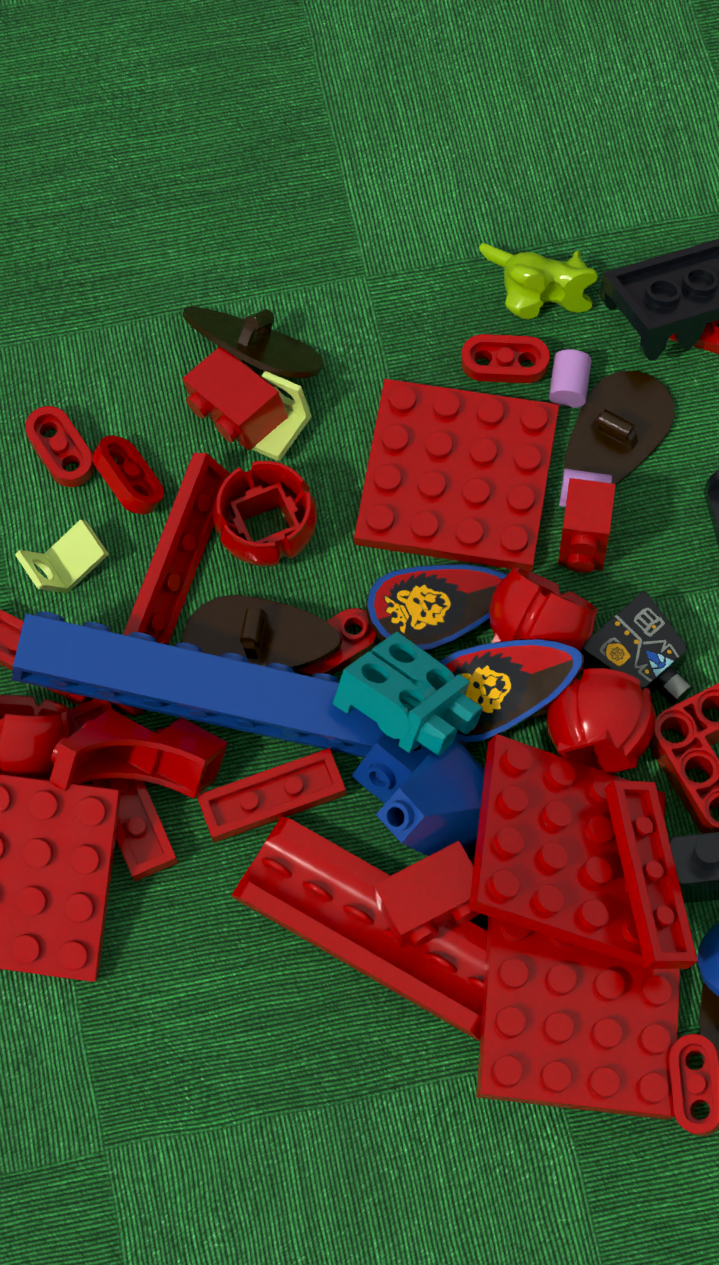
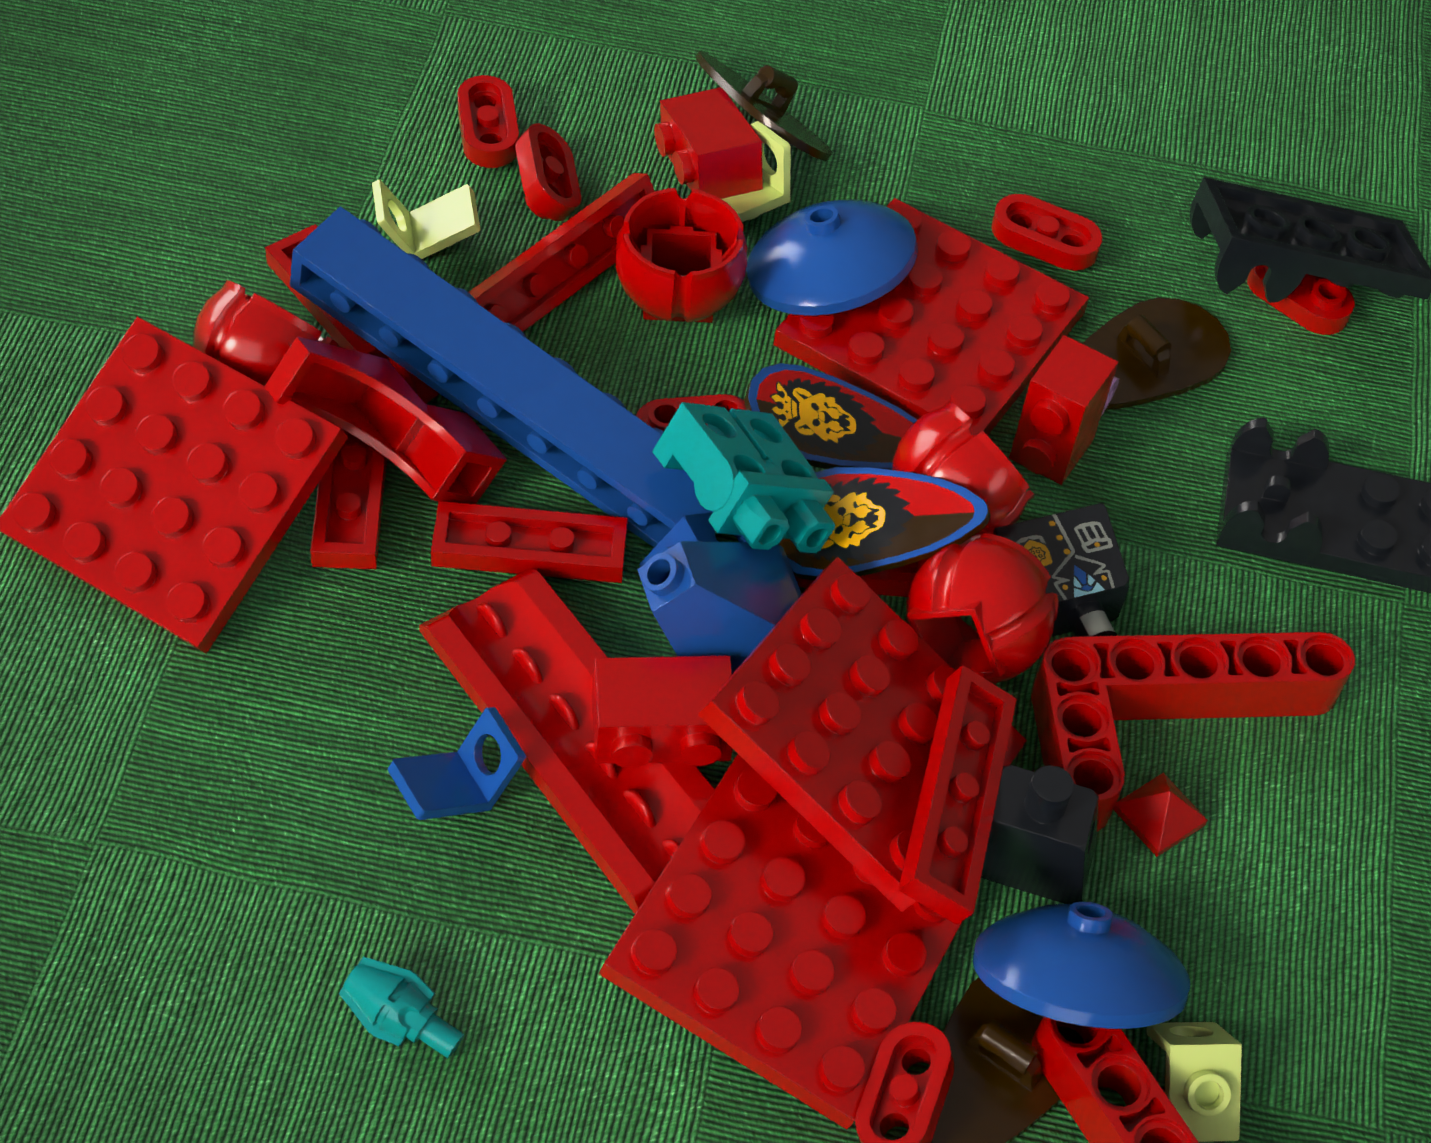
camera: 15 degrees right, 15 degrees down
dark brown shield [182,595,342,670] -> none
lime animal [479,243,598,320] -> none
lavender piece [549,349,592,408] -> none
none -> teal piece [338,956,464,1059]
none -> blue bracket [387,707,526,820]
none -> blue dish [746,199,918,316]

